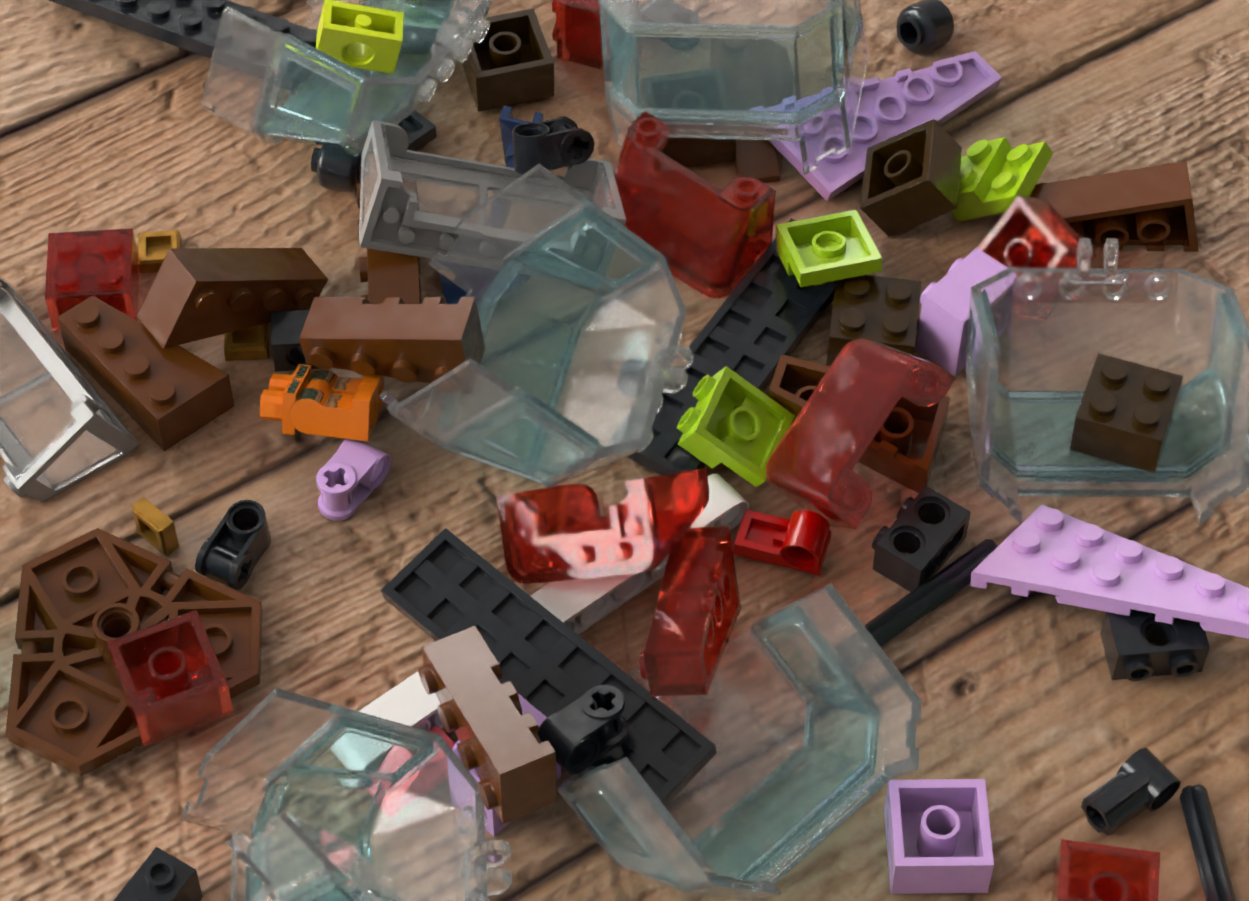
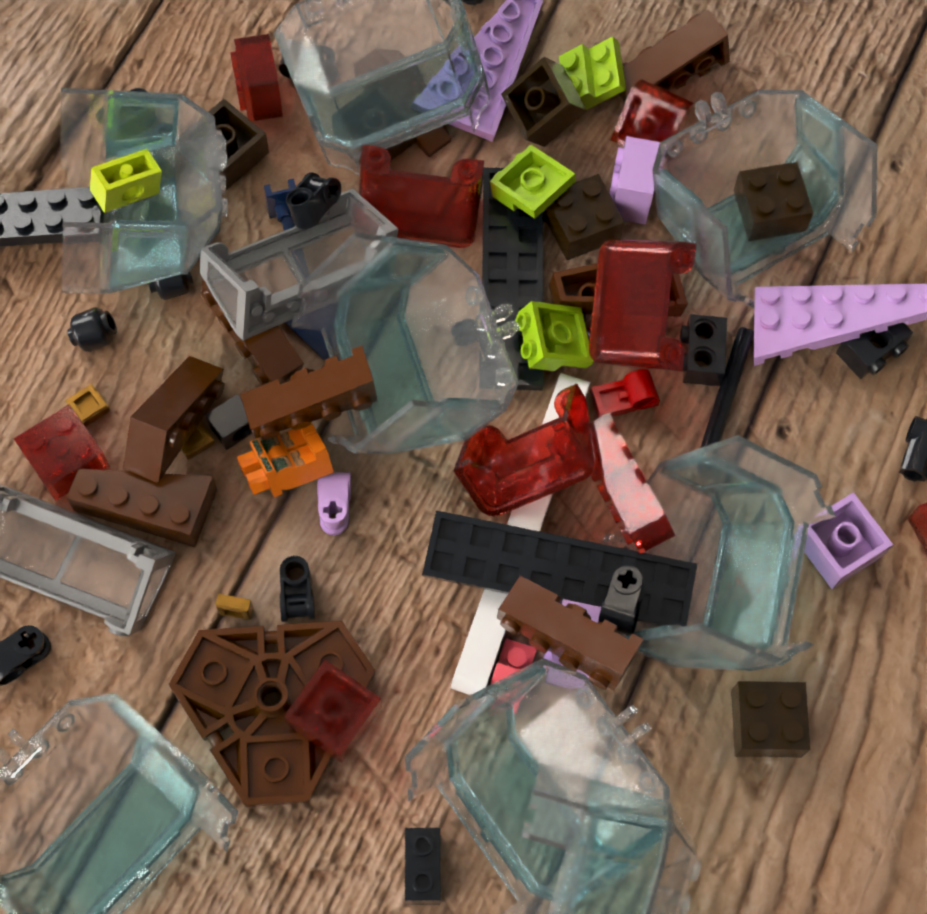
camera: 35 degrees left, 15 degrees up
none -> black head [67,307,117,352]

